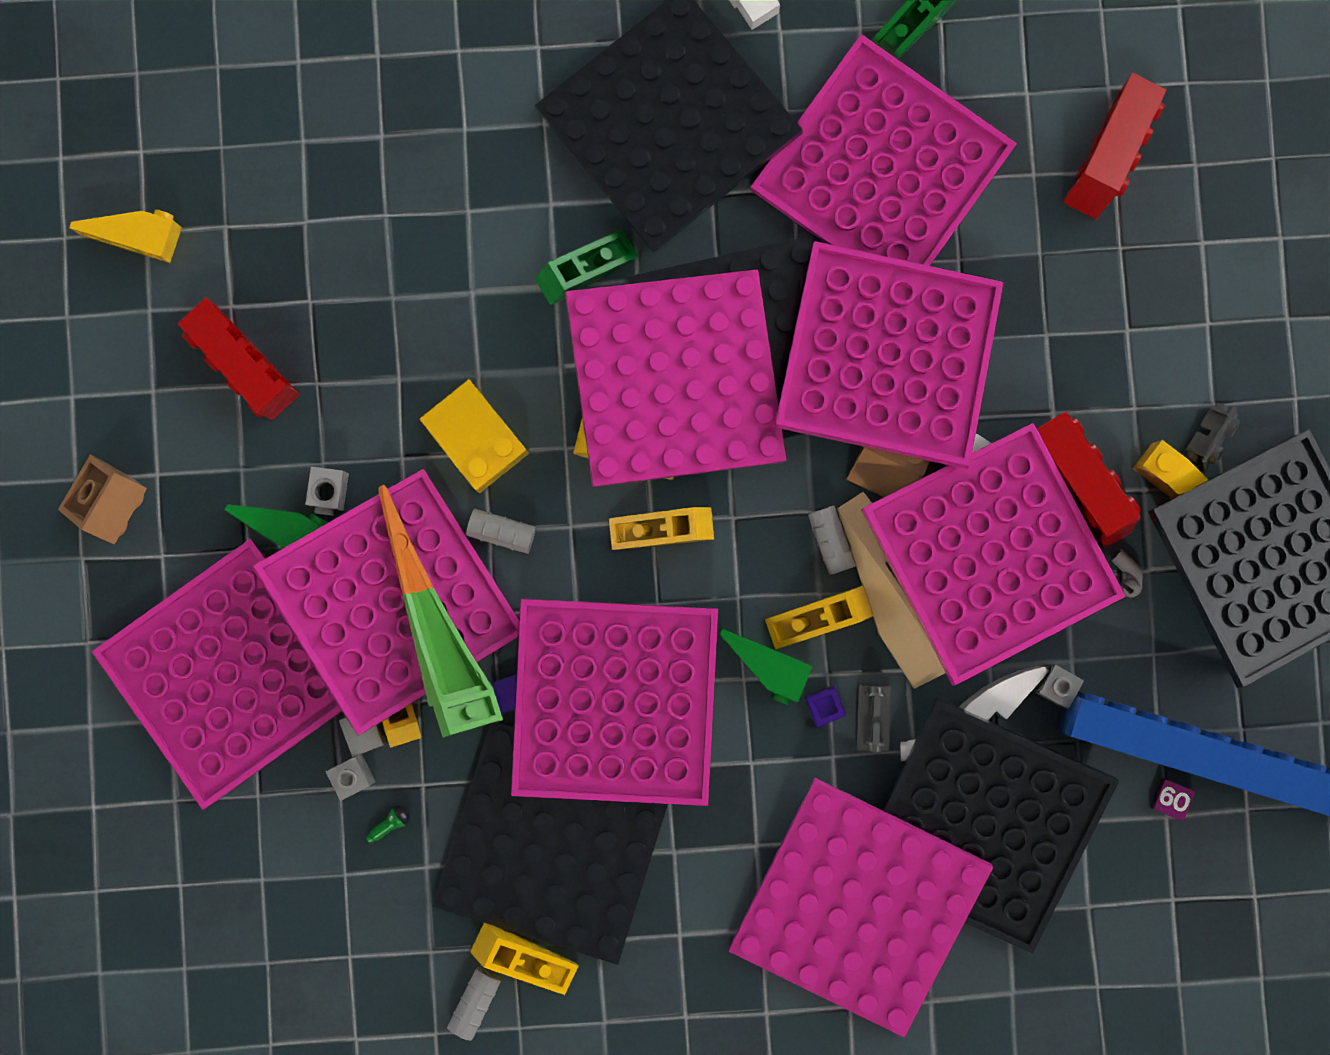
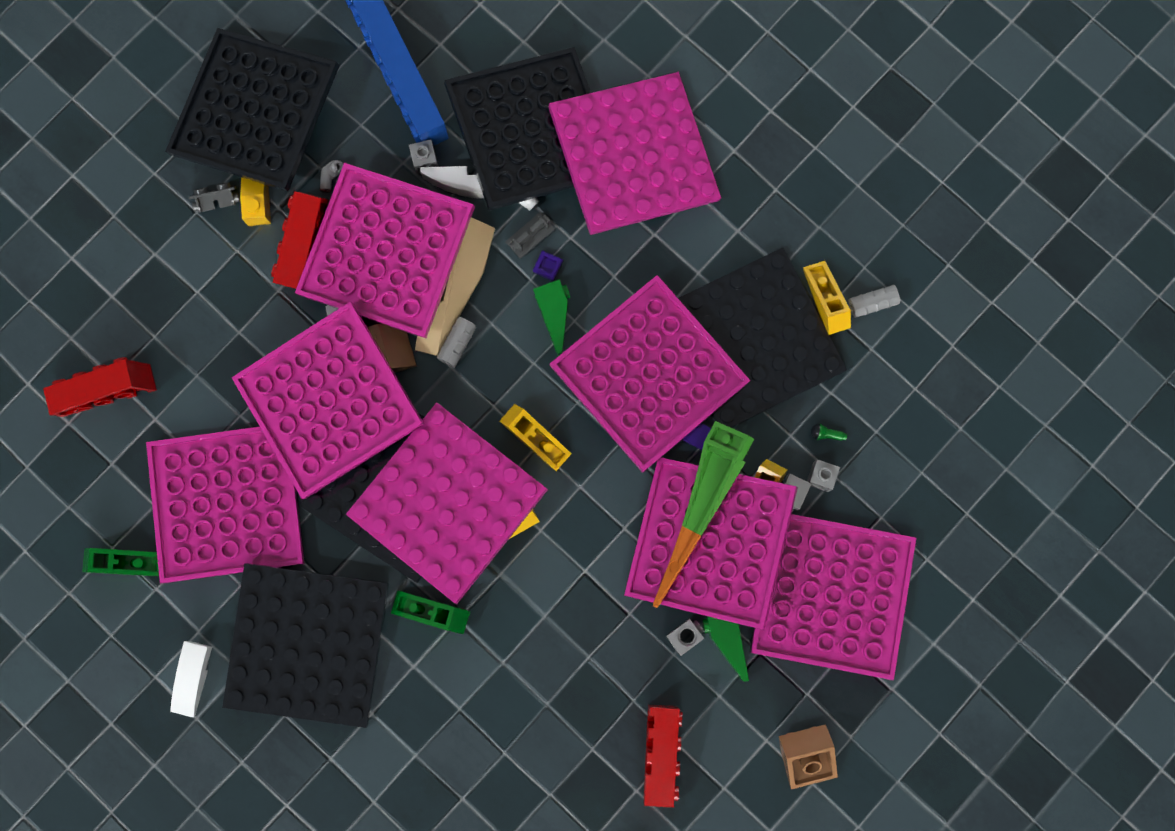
camera: 130 degrees left, 5 degrees down
yellow slope [420,379,529,493] -> none
light grey axle [466,508,536,554] -> none
yellow slope [765,586,874,650] -> none
magenta tile [1151,778,1195,822] -> none

